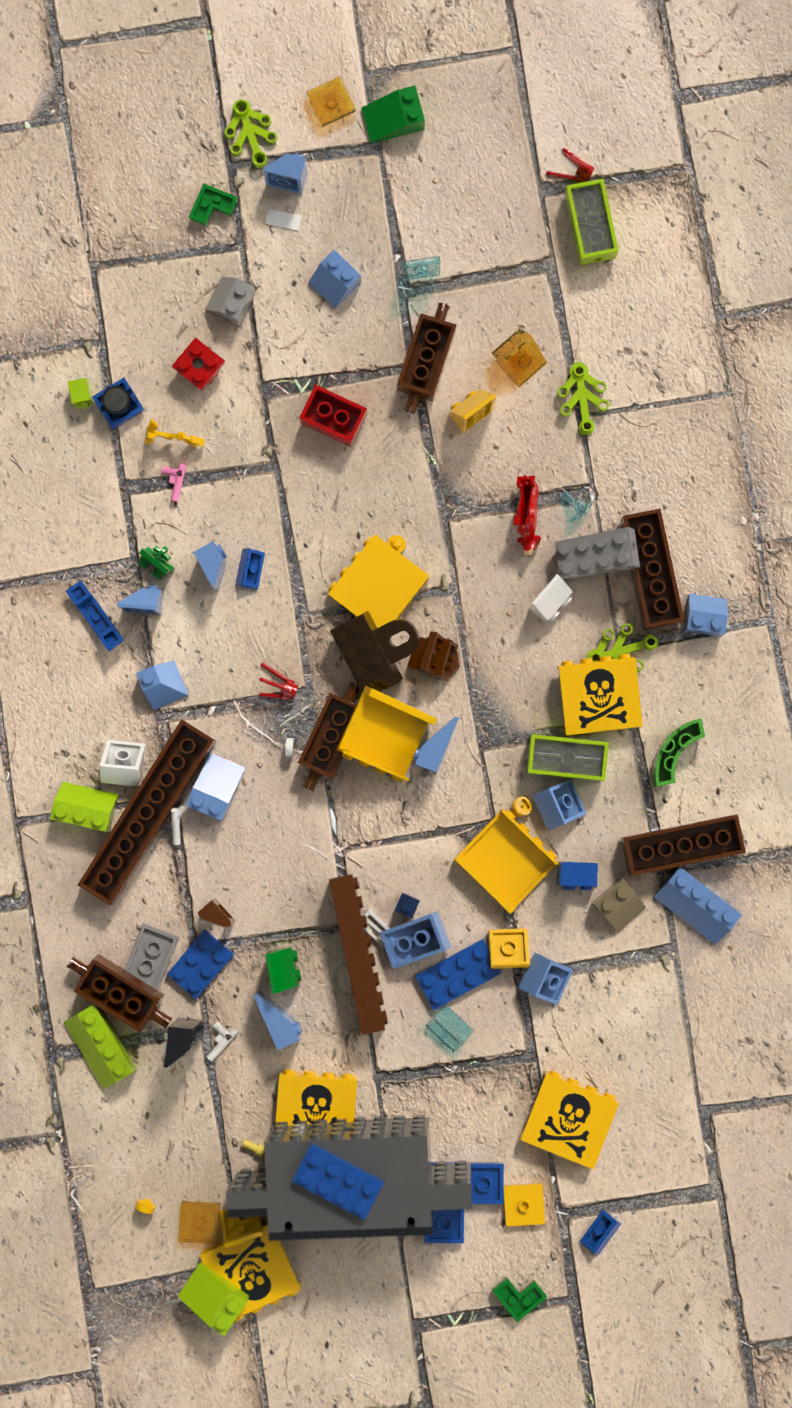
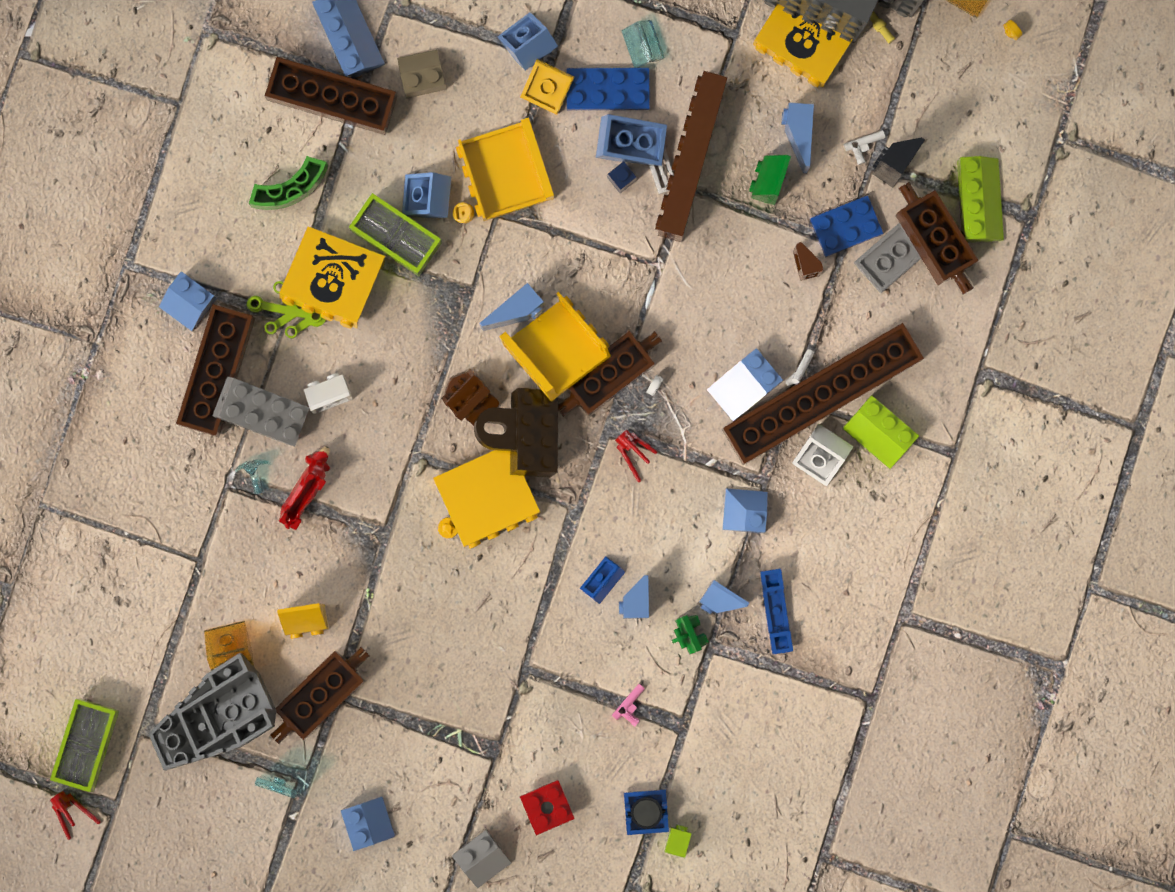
camera: 155 degrees left, 0 degrees up
yellow piece [144,419,205,447] -> none
red brick [299,384,368,447] -> none
blue brick [556,861,598,890] -> none
lime plant [557,362,609,436] -> none
none -> dark grey wedge [148,653,276,771]

